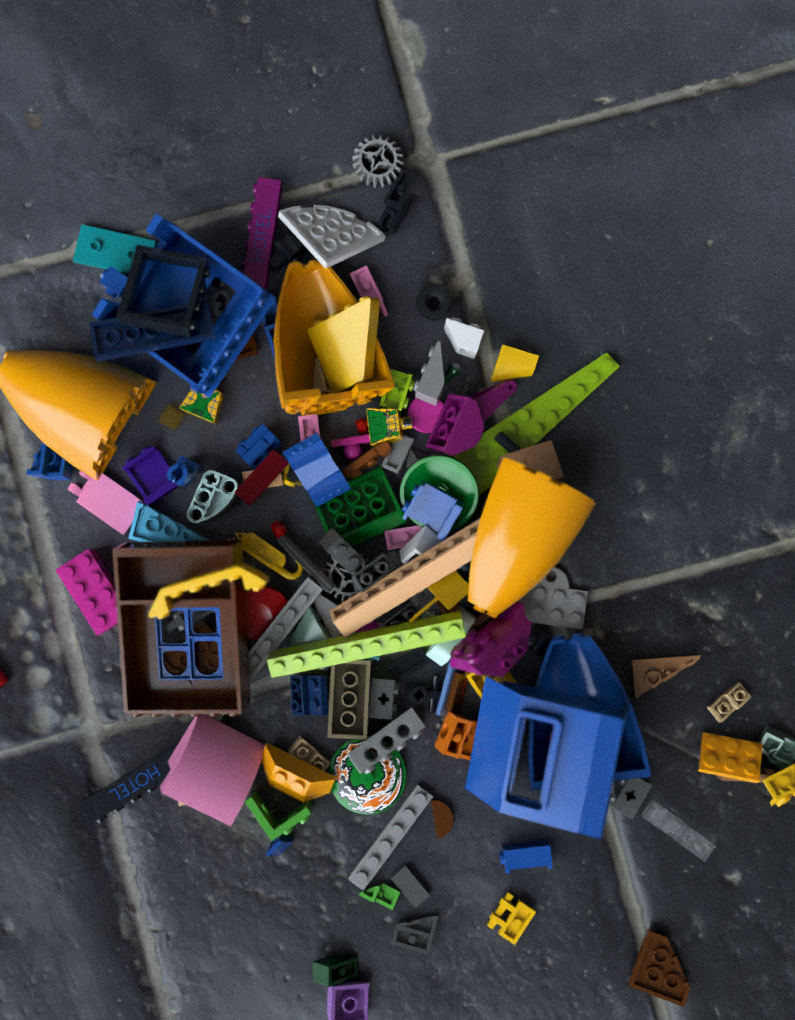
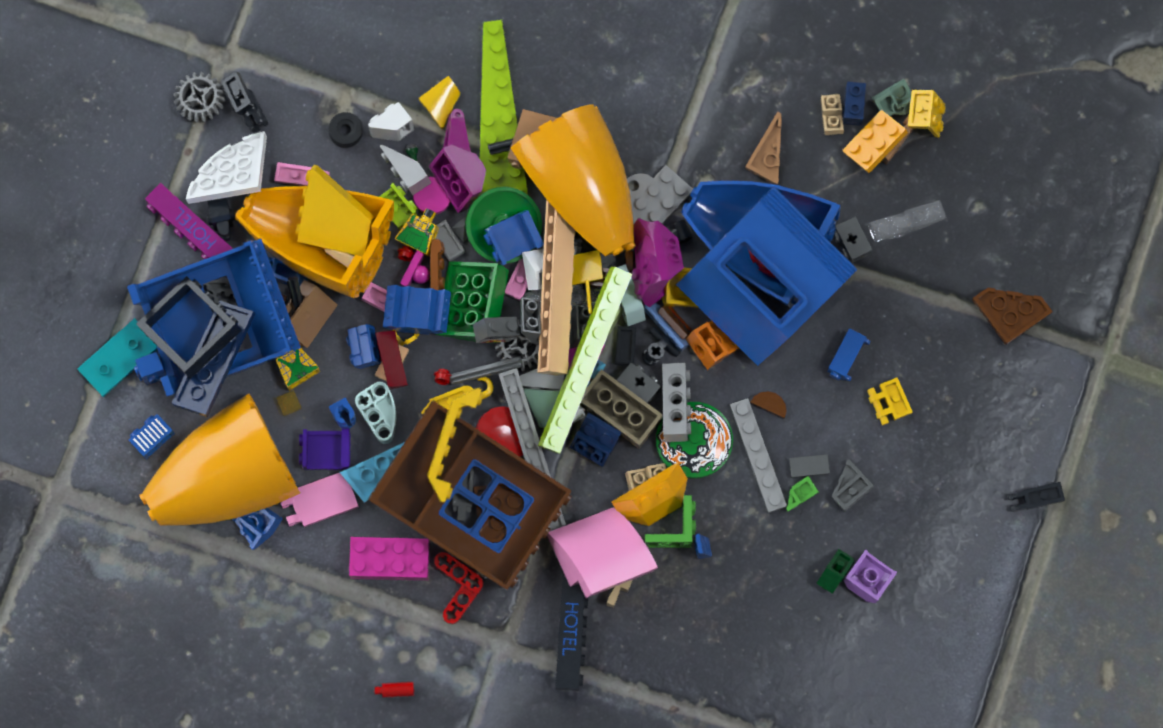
camera: 50 degrees left, 10 degrees down
none -> blue brick [129,414,175,460]
none -> medium nougat piece [286,277,337,348]
none -> red beam [434,552,483,625]
none -> dark blue brick [843,82,866,126]

